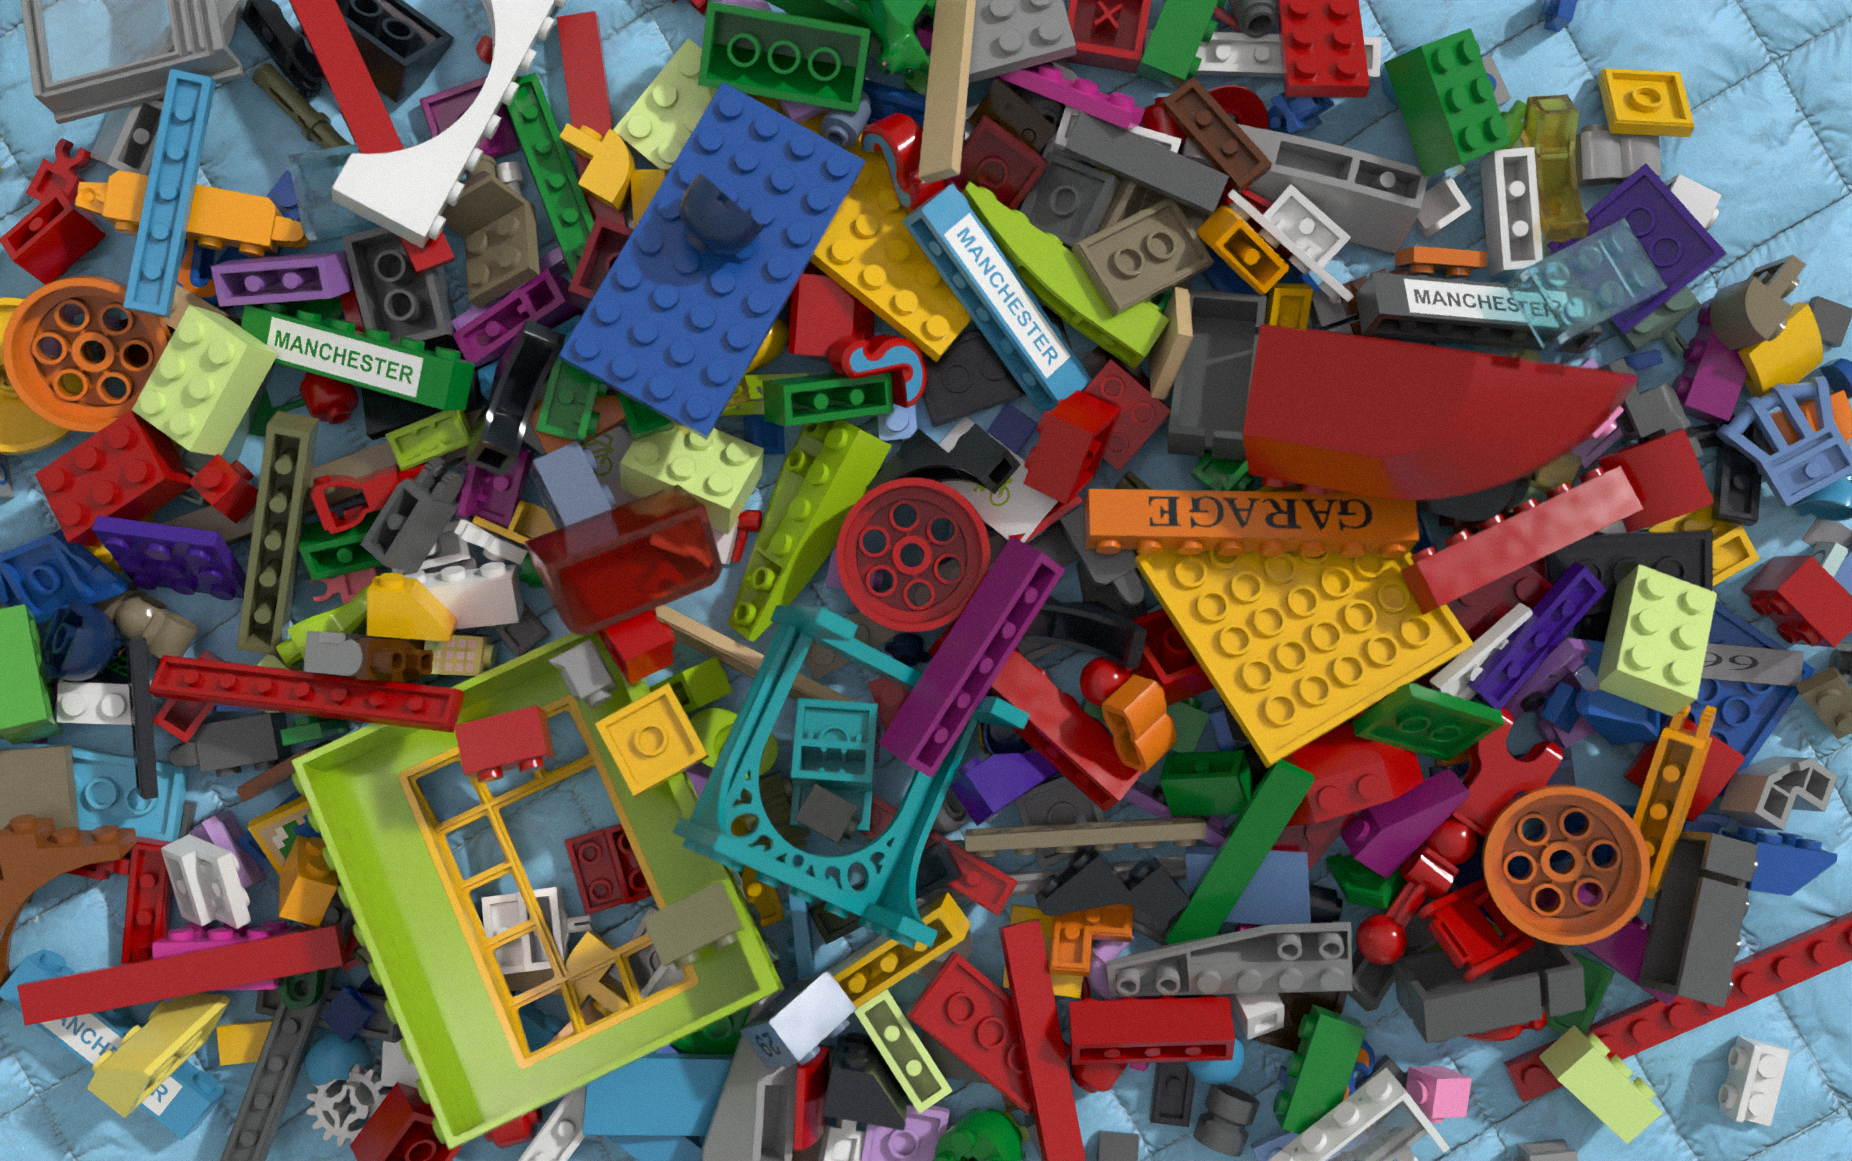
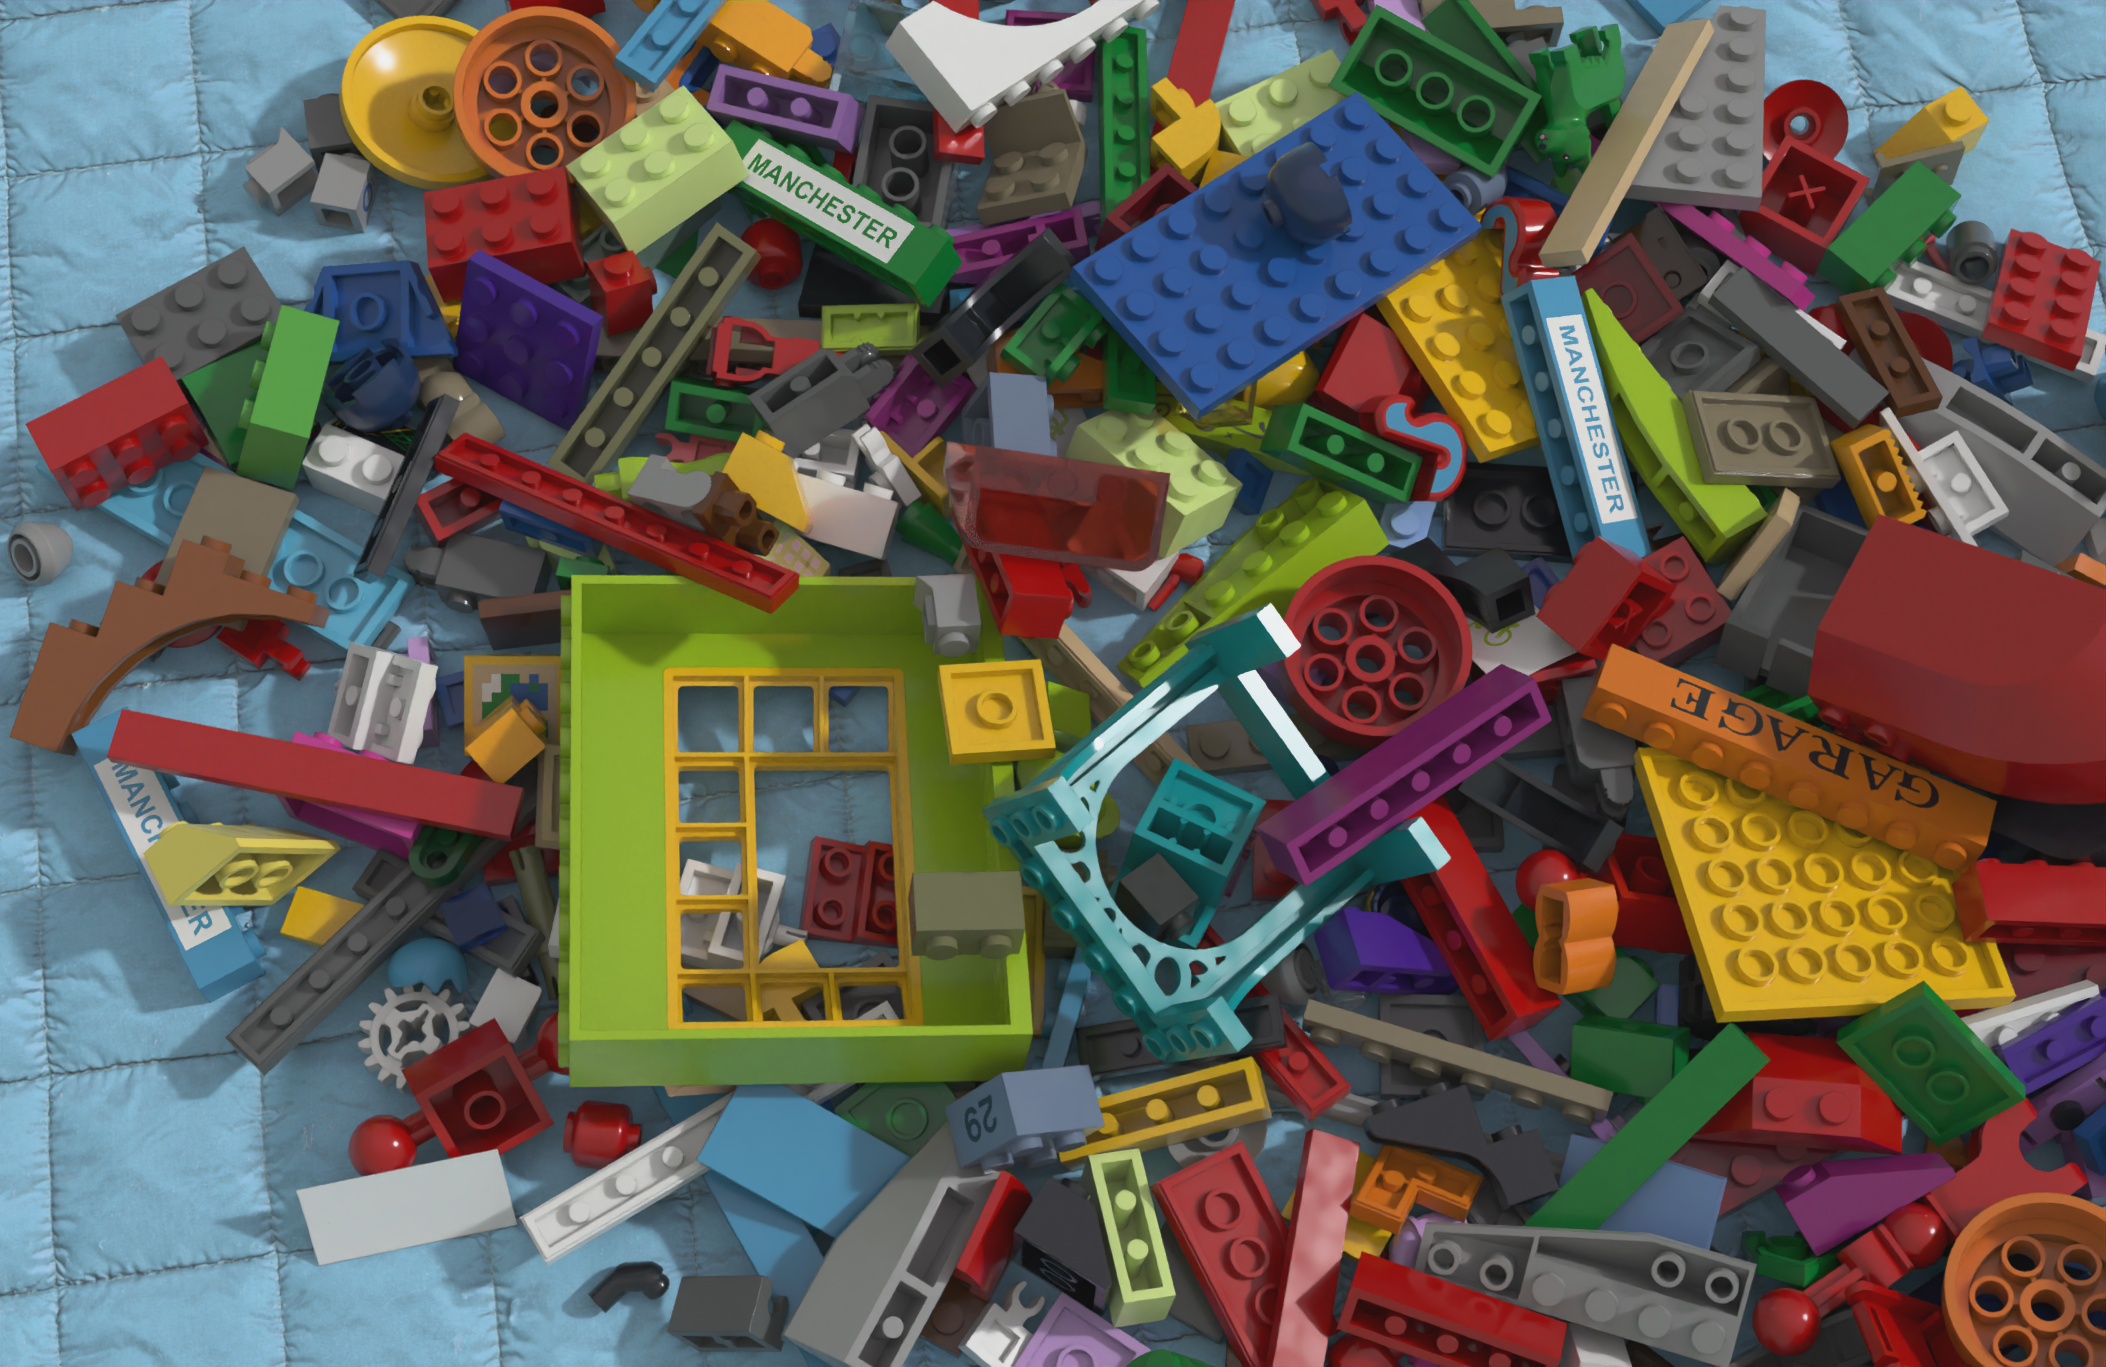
camera: 15 degrees right, 20 degrees down
red tile [121,836,173,964] -> none
red brick [454,705,555,783] -> none

